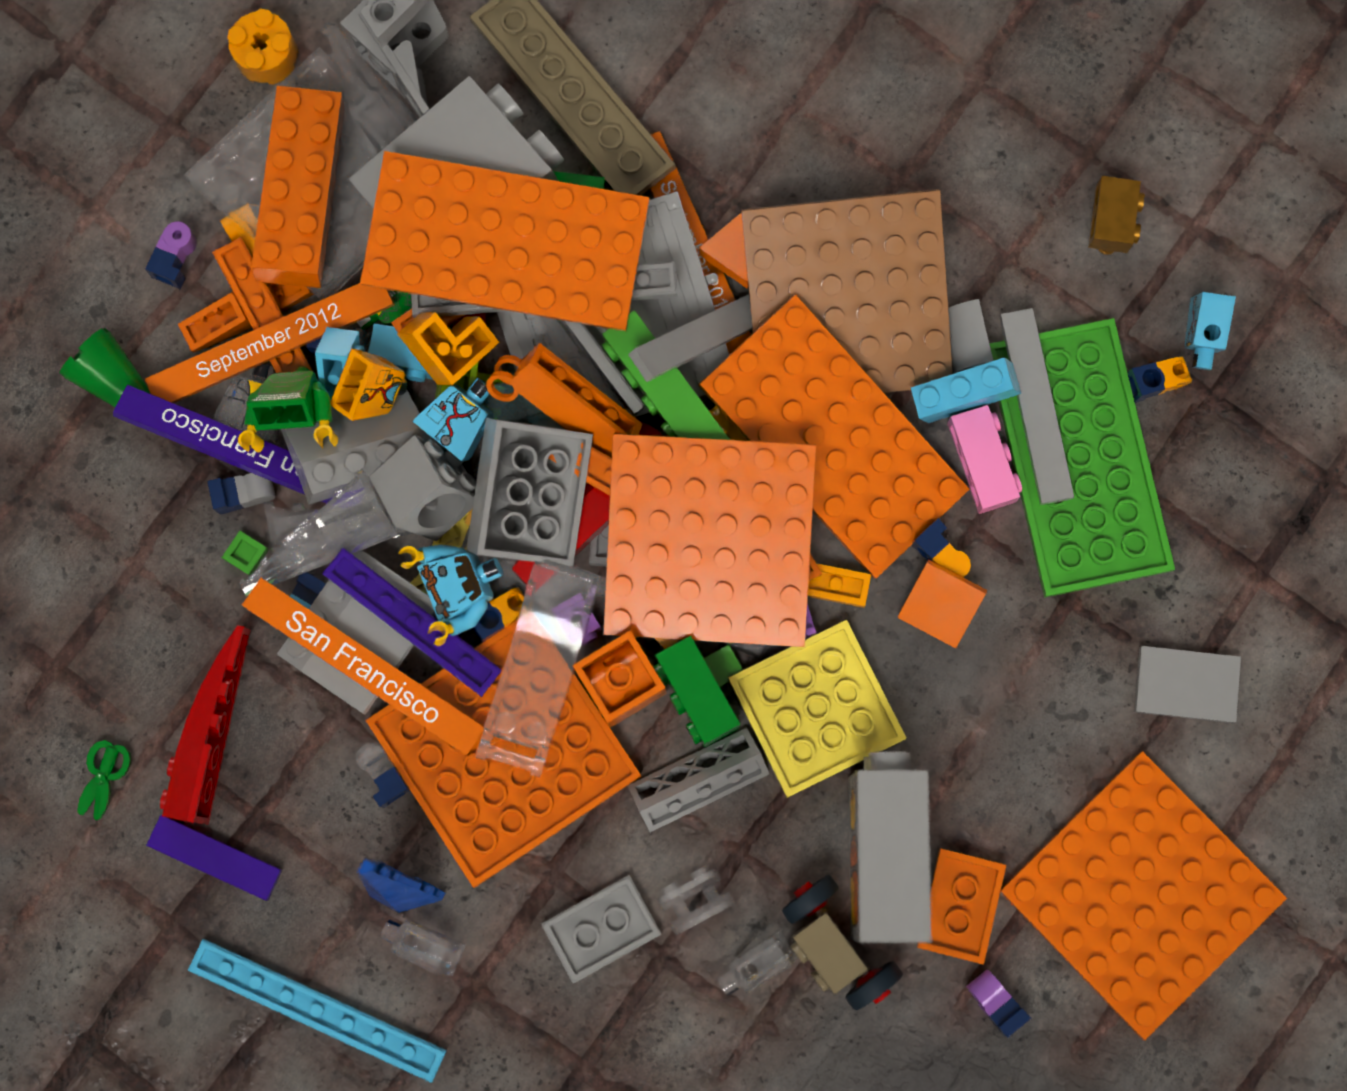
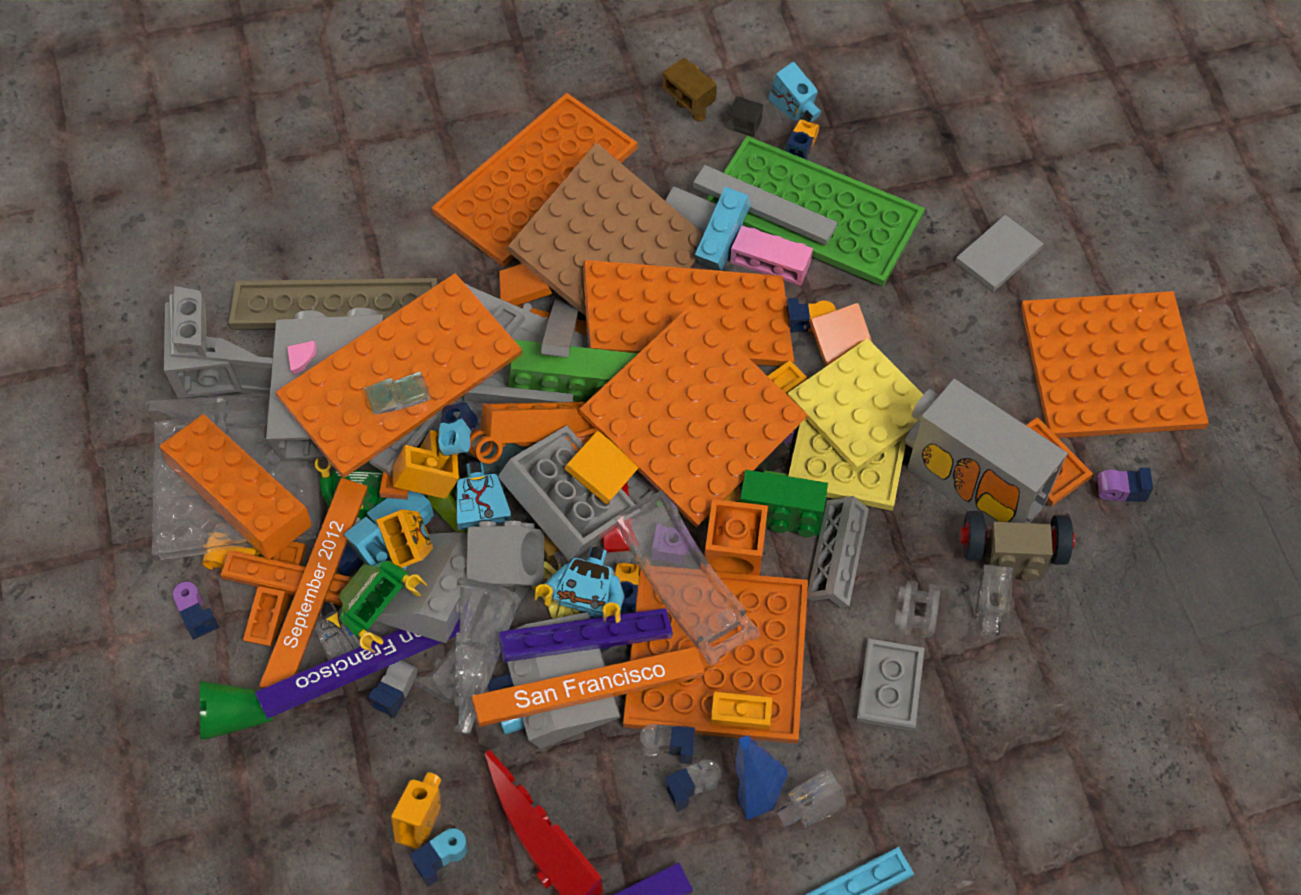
camera: 55 degrees left, 20 degrees down
bright green tile [222,531,269,576] -> none
light orange brick [227,9,298,85] -> none
none -> bright pink tile [287,340,317,375]
none -> clear light blue slope [365,371,431,414]
none -> light orange torso [391,772,441,850]
none -> leg [409,829,467,887]
none -> orange plate [431,93,638,267]
none -> medium azure leg [438,402,478,456]
none -> light orange tile [564,431,639,505]
none -> leg [664,760,721,812]
none -> light orange plate [711,692,772,729]
none -> clear smoke brick [725,96,764,137]
none -> light yellow plate [787,338,923,472]

